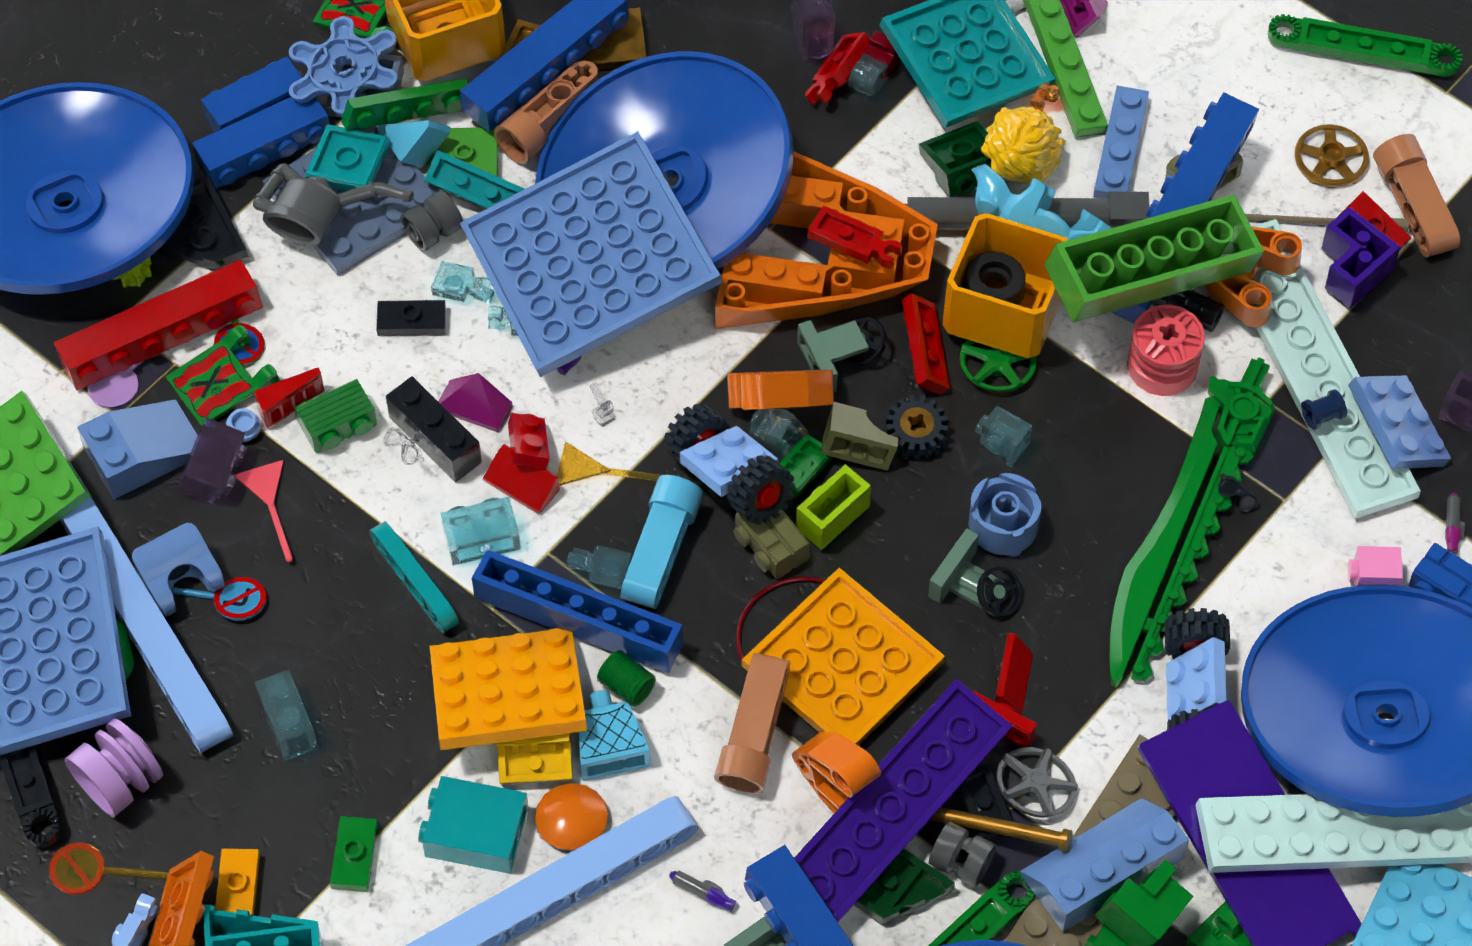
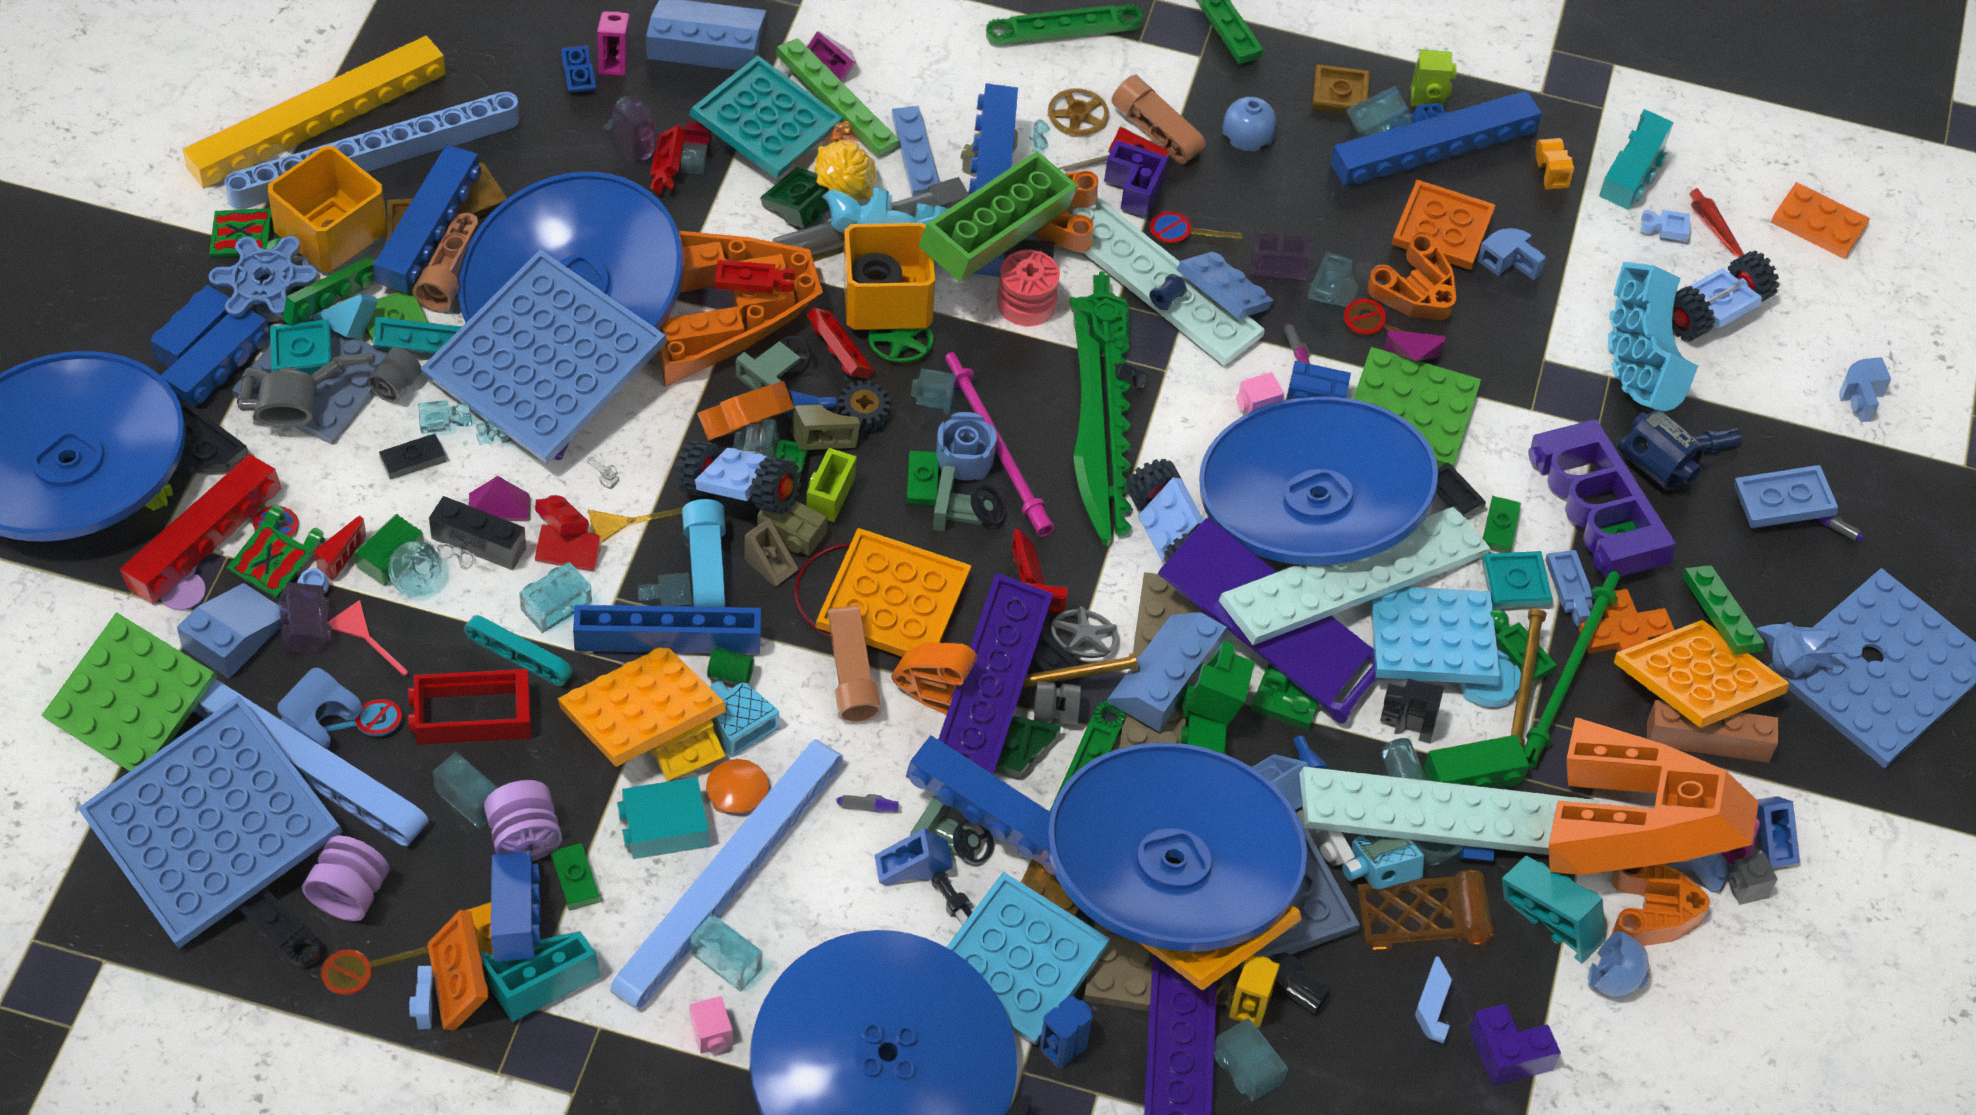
camera: 30 degrees left, 5 degrees down
none -> clear light blue piece [388,541,443,597]
none -> red window [408,669,531,745]
none -> lavender wheel [484,780,562,861]
none -> blue brick [491,851,541,962]
none -> dark tan slope [744,519,798,586]
none -> blue cone [784,390,837,419]
none -> green plate [907,451,939,506]
none -> dark pink bar [945,352,1055,537]
none -> clear light blue piece [1029,119,1050,152]
none -> piece [1150,211,1244,244]

